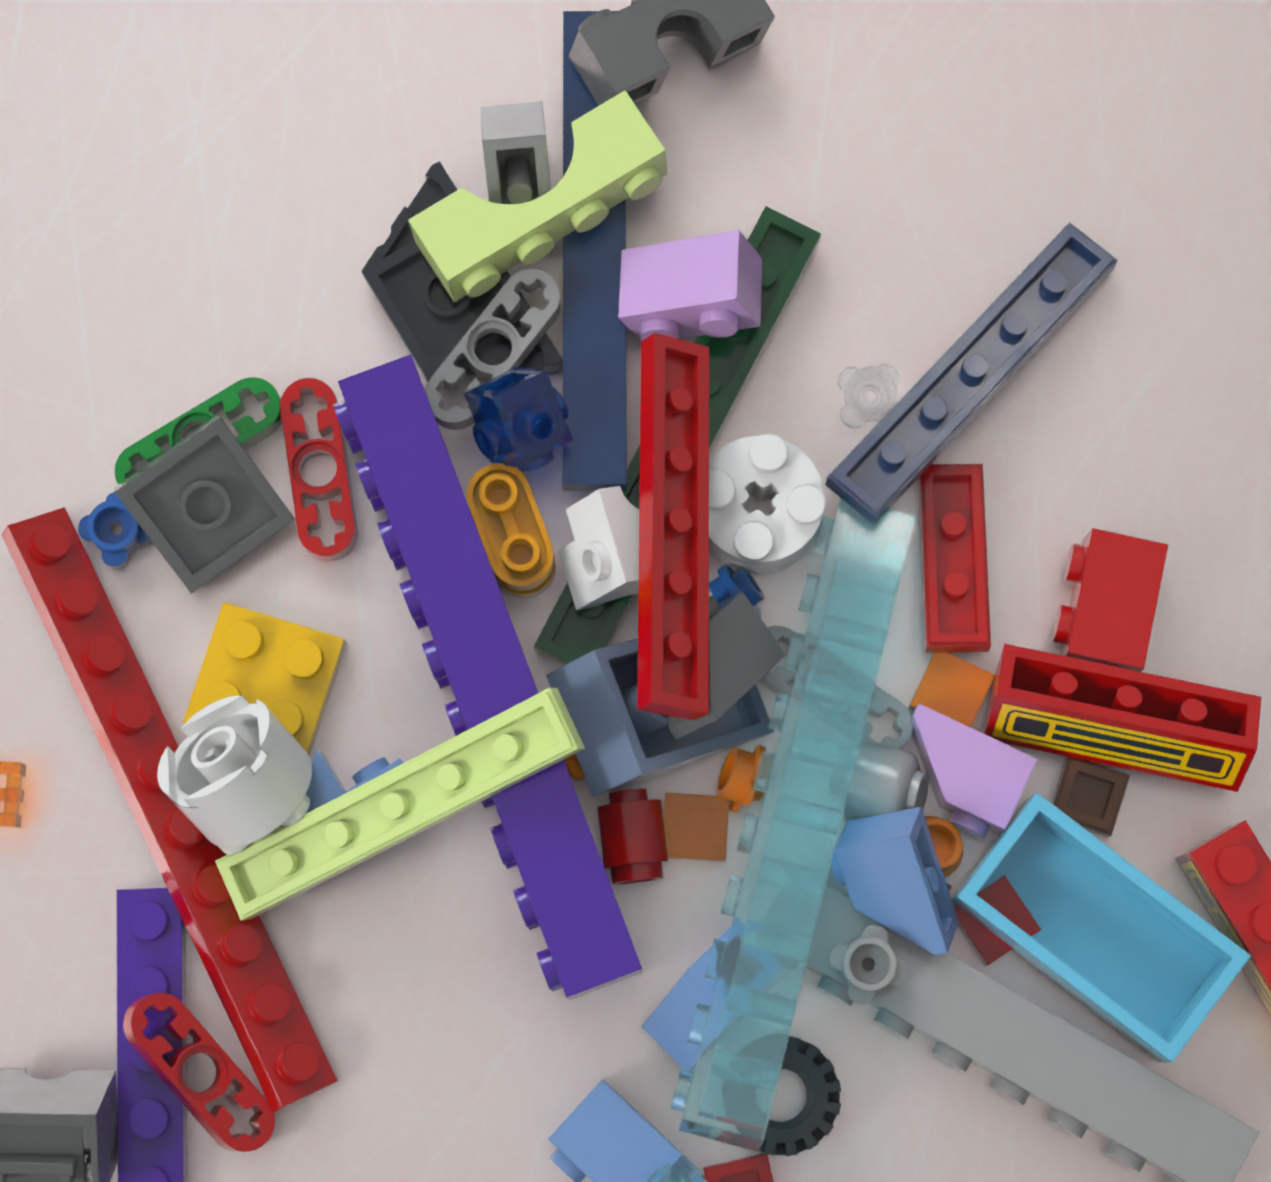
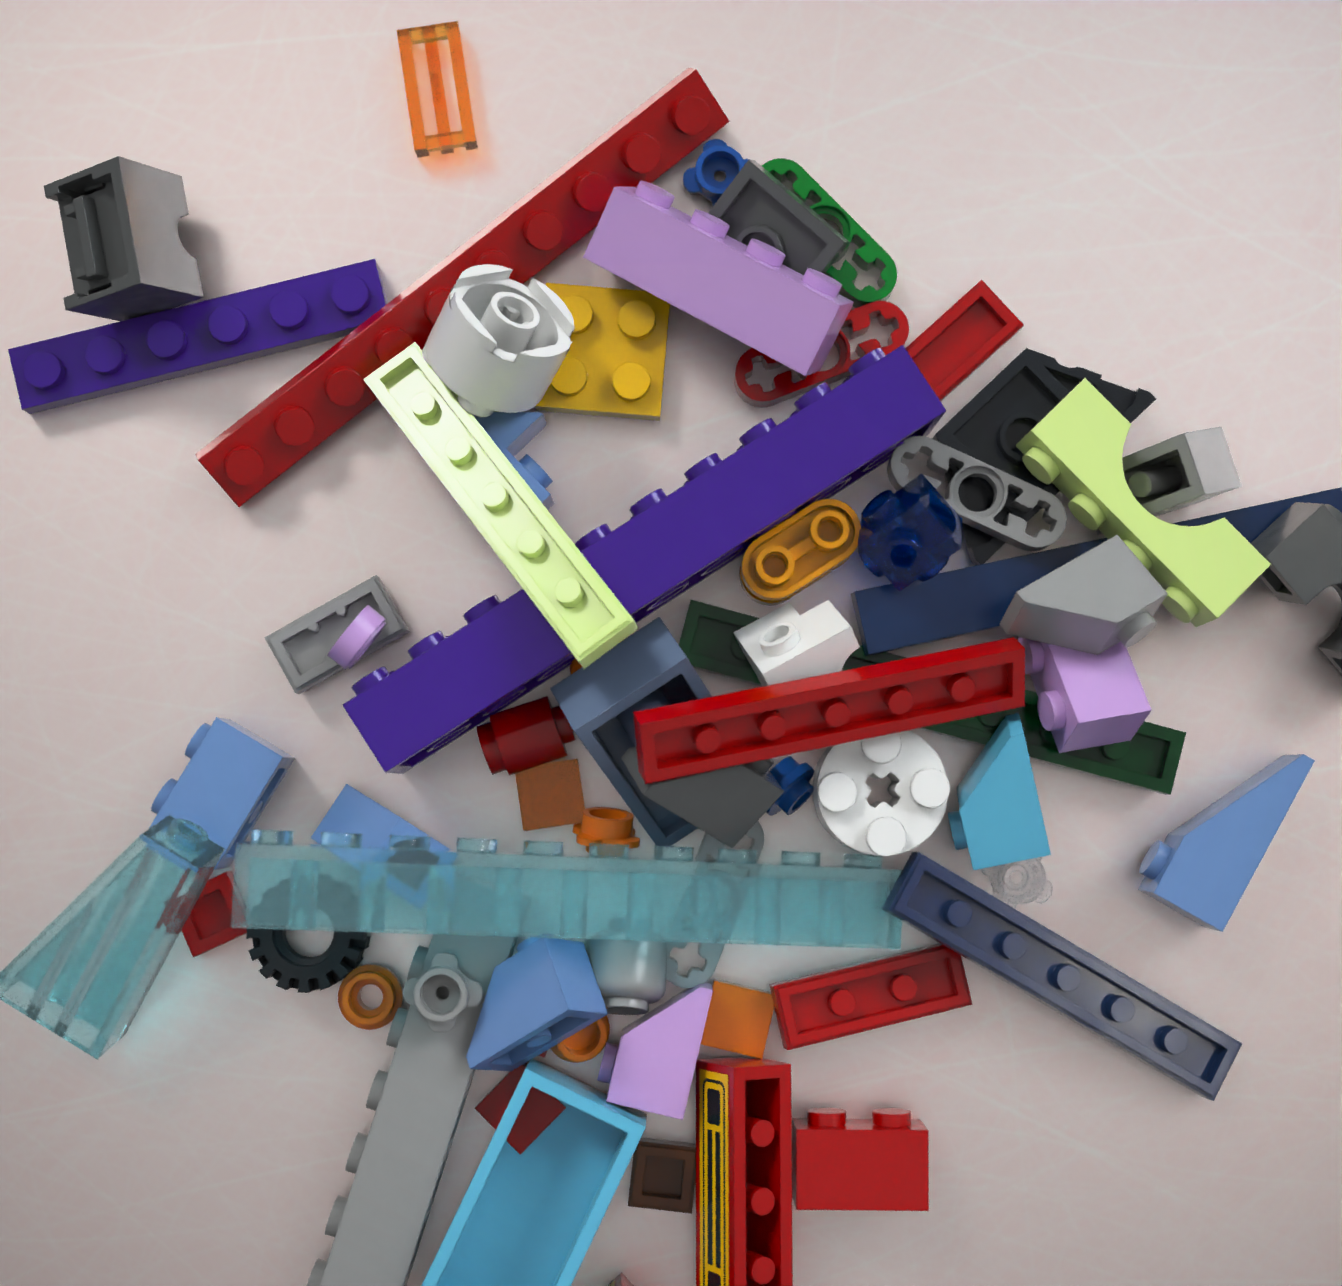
camera: 75 degrees right, 5 degrees up
red beam [123,993,275,1152] -> none
none -> light grey plate [265,575,410,694]
none -> lavender tile [327,605,387,670]
none -> orange plate [338,964,403,1030]
none -> lavender brick [583,181,854,376]
none -> red tile [905,280,1024,401]
none -> medium azure slope [948,713,1051,870]
none -> light grey slope [999,535,1168,655]
none -> medium blue slope [1138,754,1315,932]

